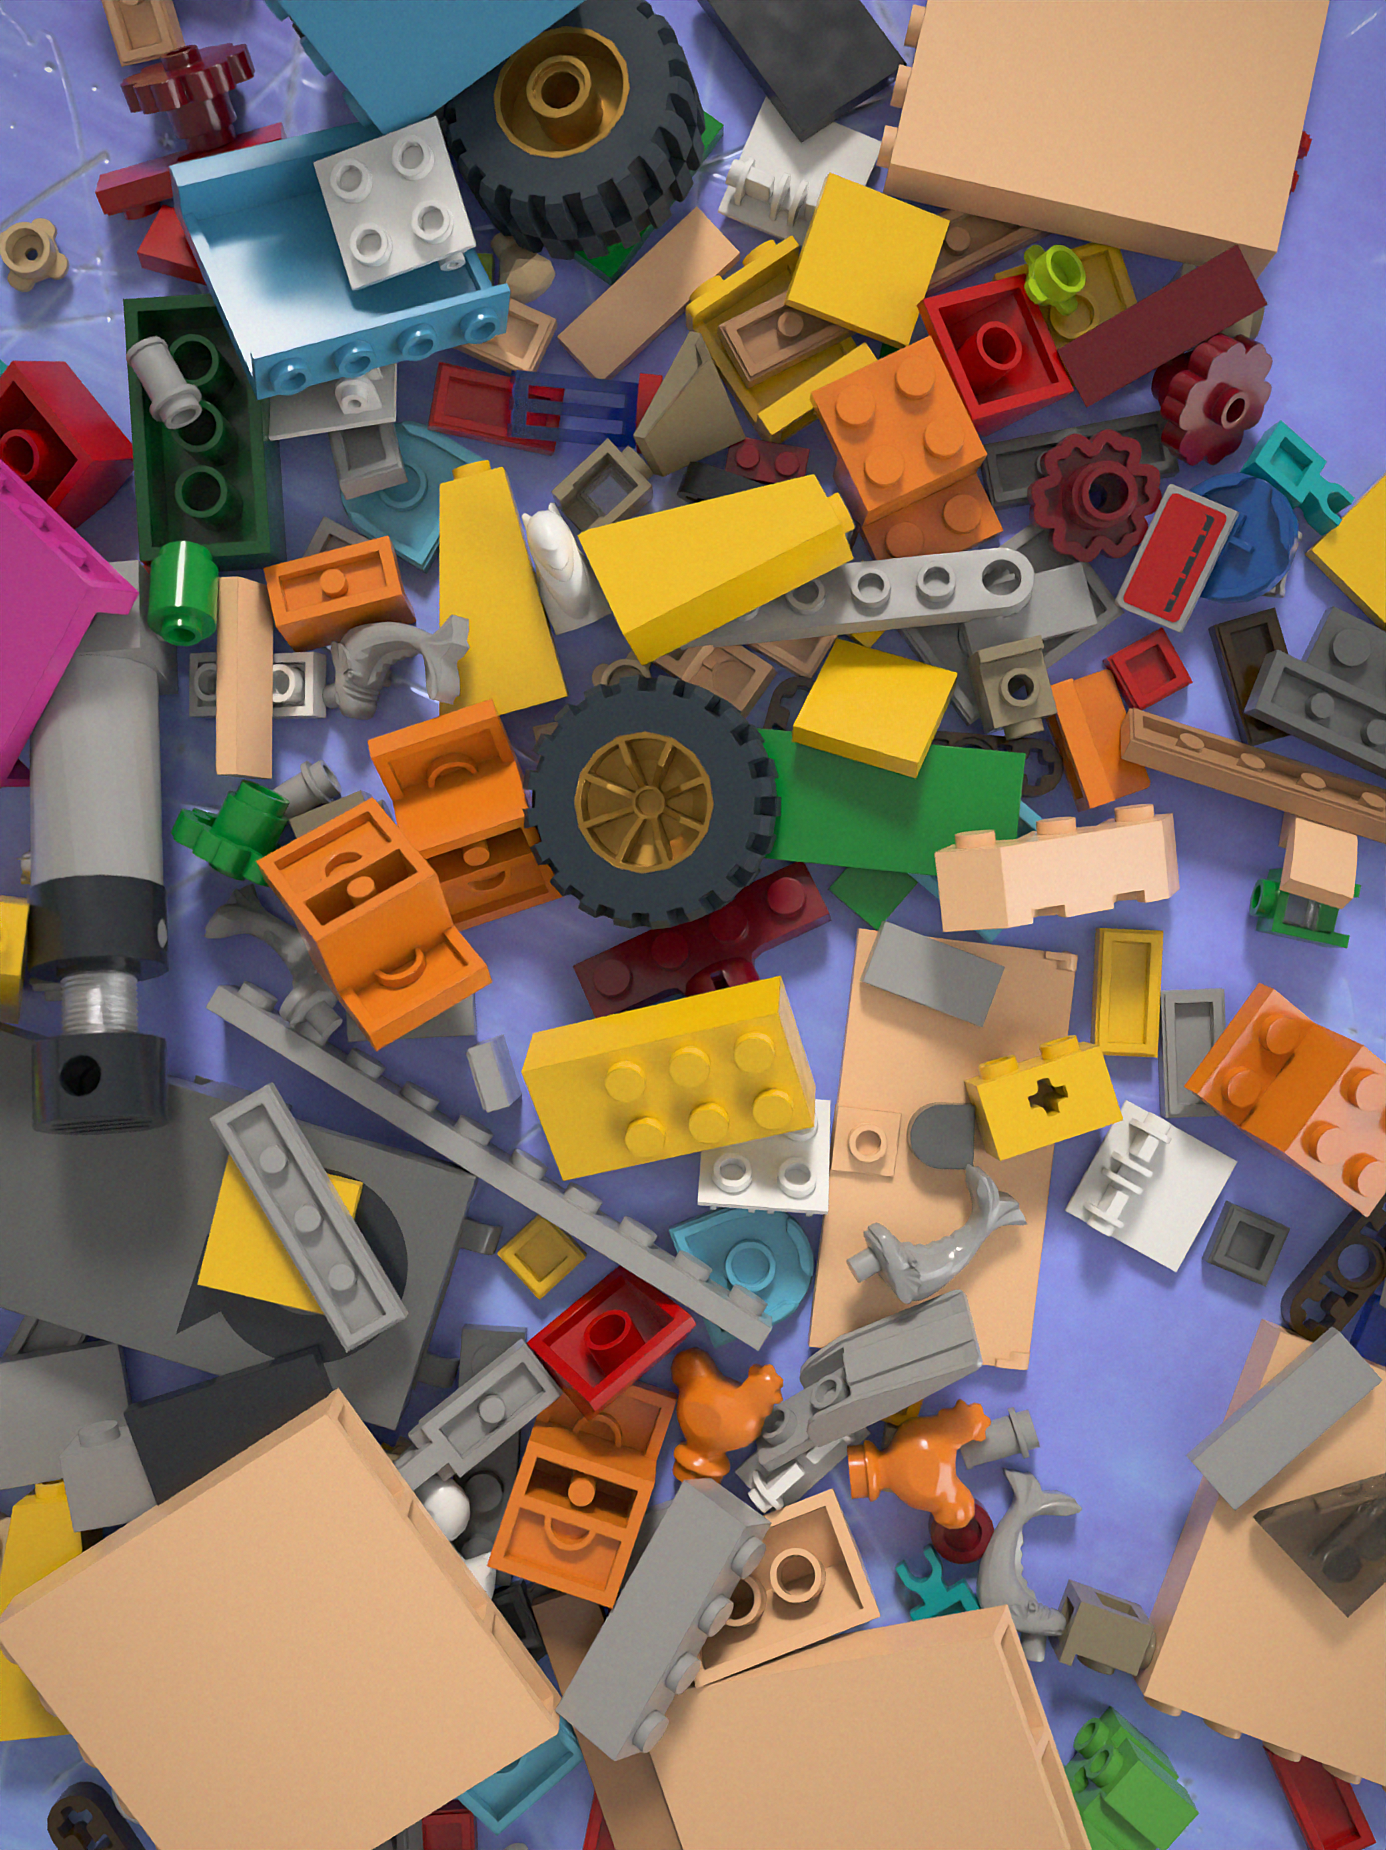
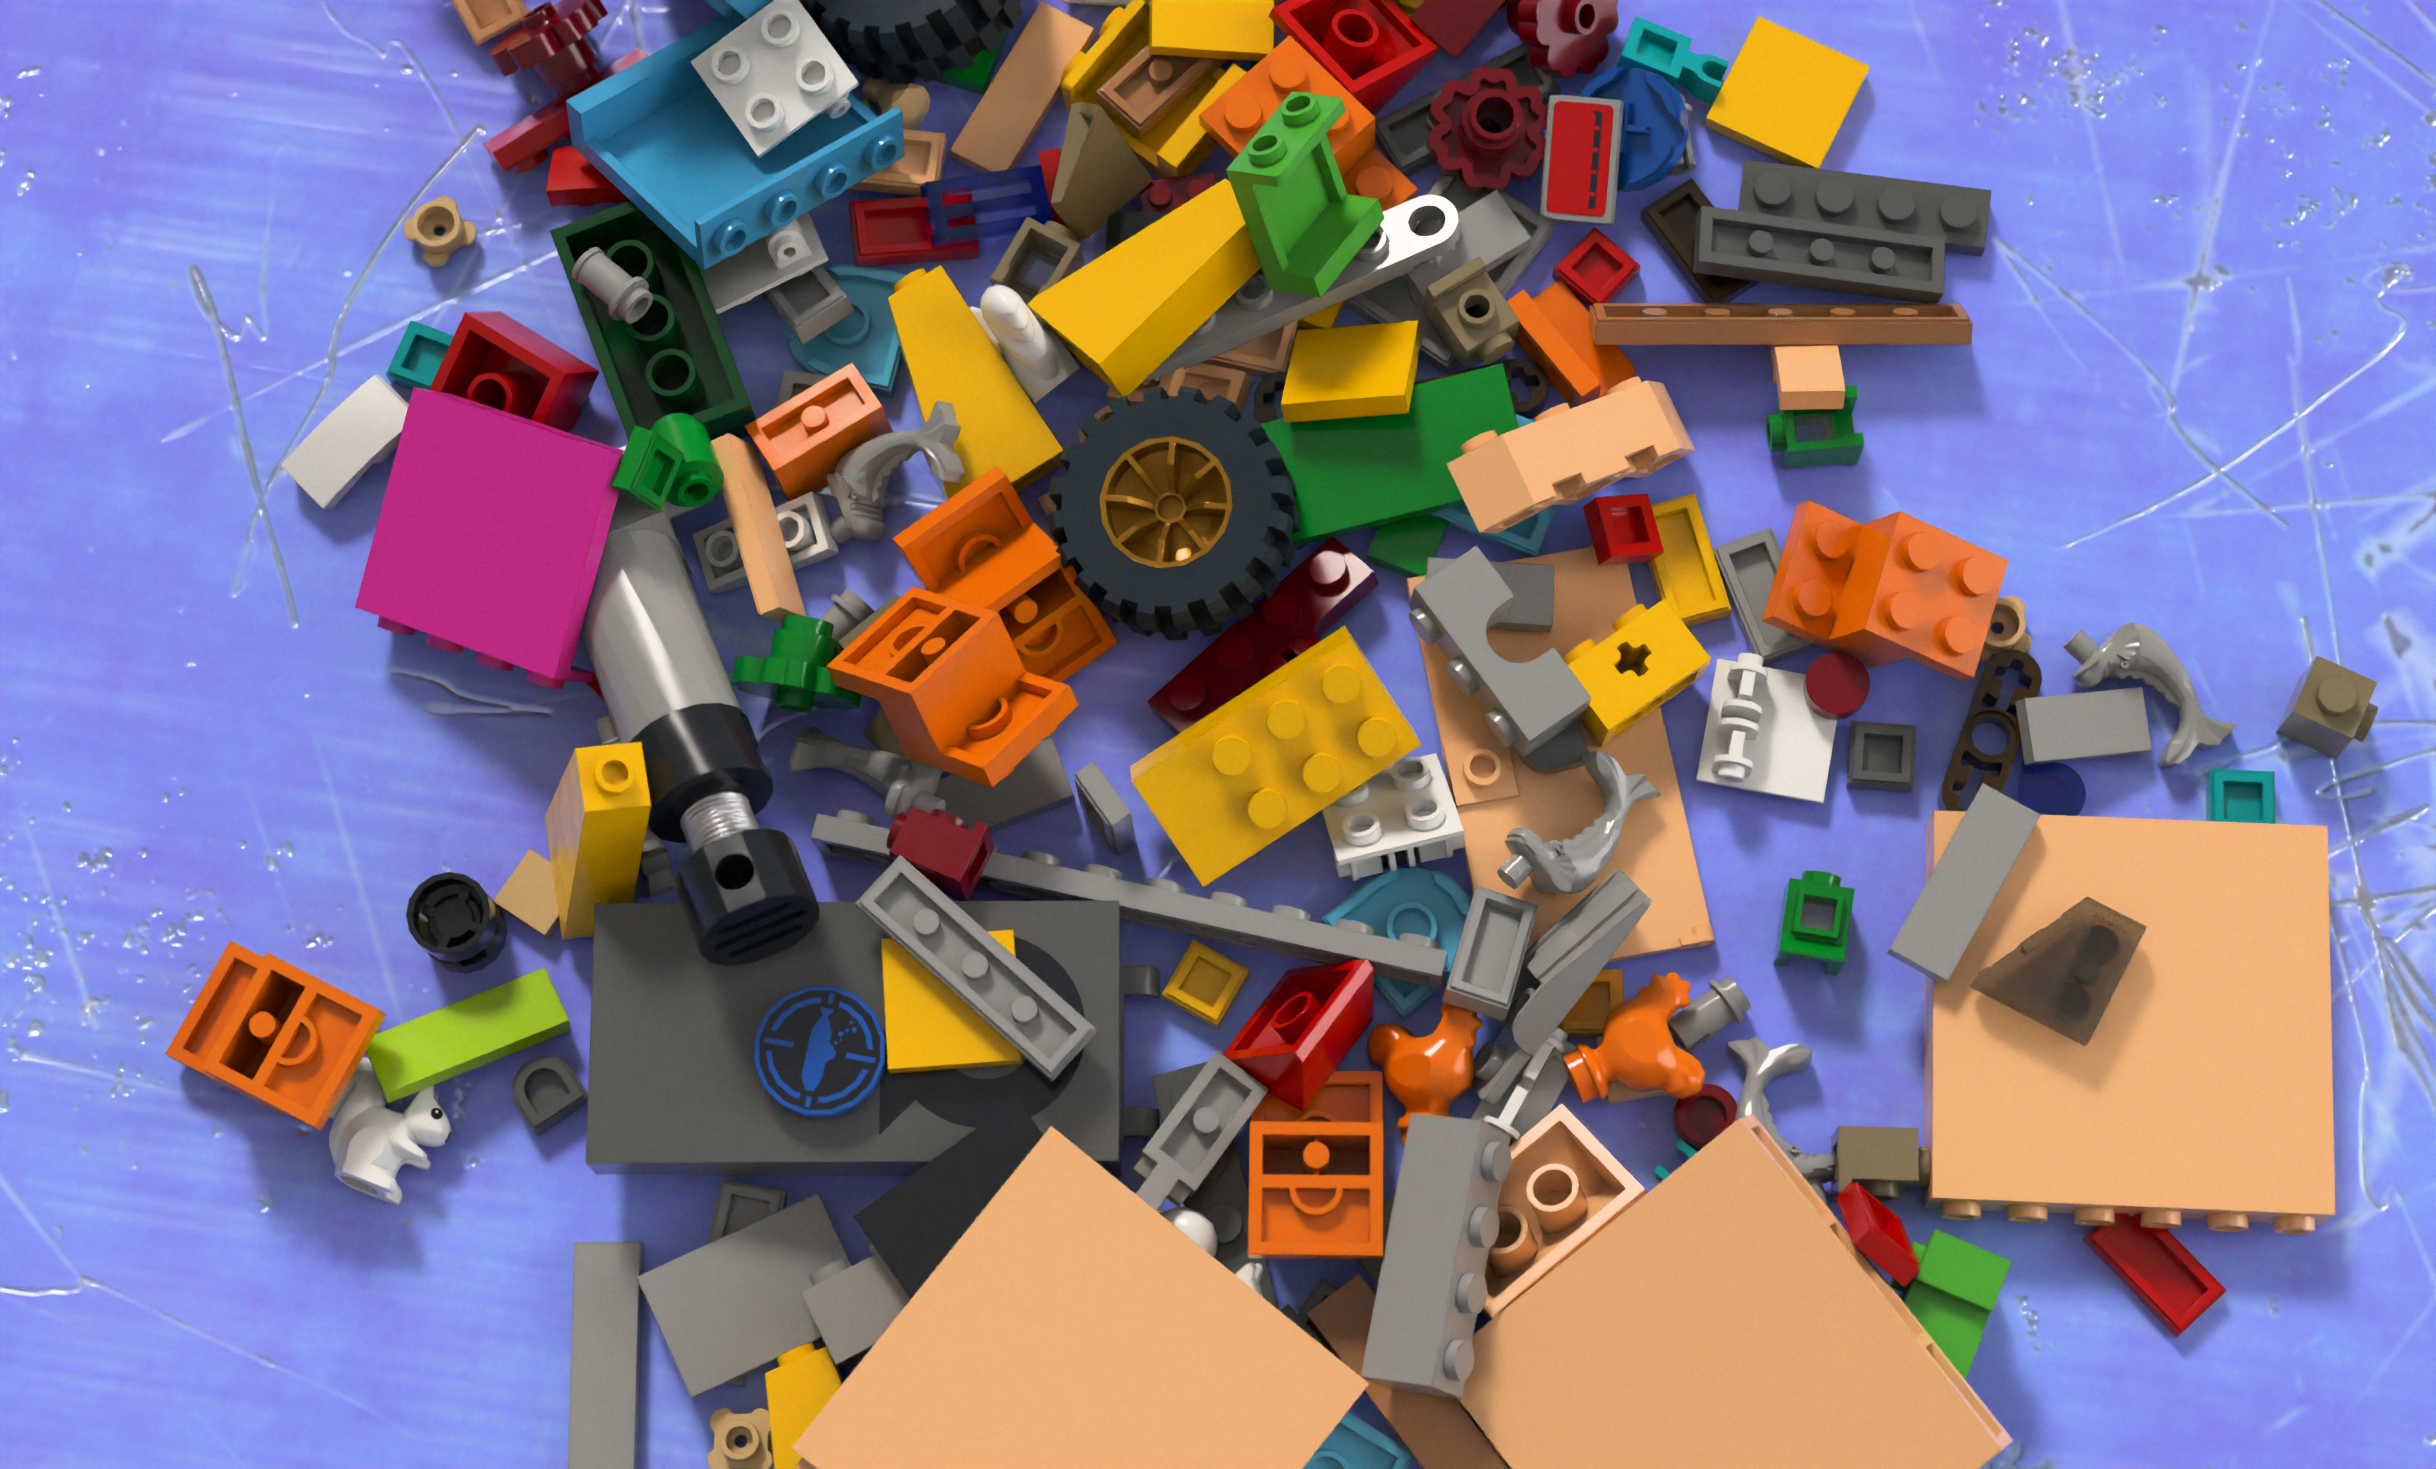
camera: 10 degrees left, 15 degrees down
none -> green tile [610,426,684,512]
none -> tile [754,986,887,1119]
none -> dark red brick [886,807,995,901]
none -> bright green panel [1226,91,1385,298]
none -> light grey arch [1409,545,1592,758]
none -> light grey tile [1441,886,1538,1021]
none -> red plate [1583,493,1664,566]
none -> green window [1773,871,1855,976]
none -> dark red tile [1803,652,1870,720]
none -> red tile [1836,1181,1920,1287]

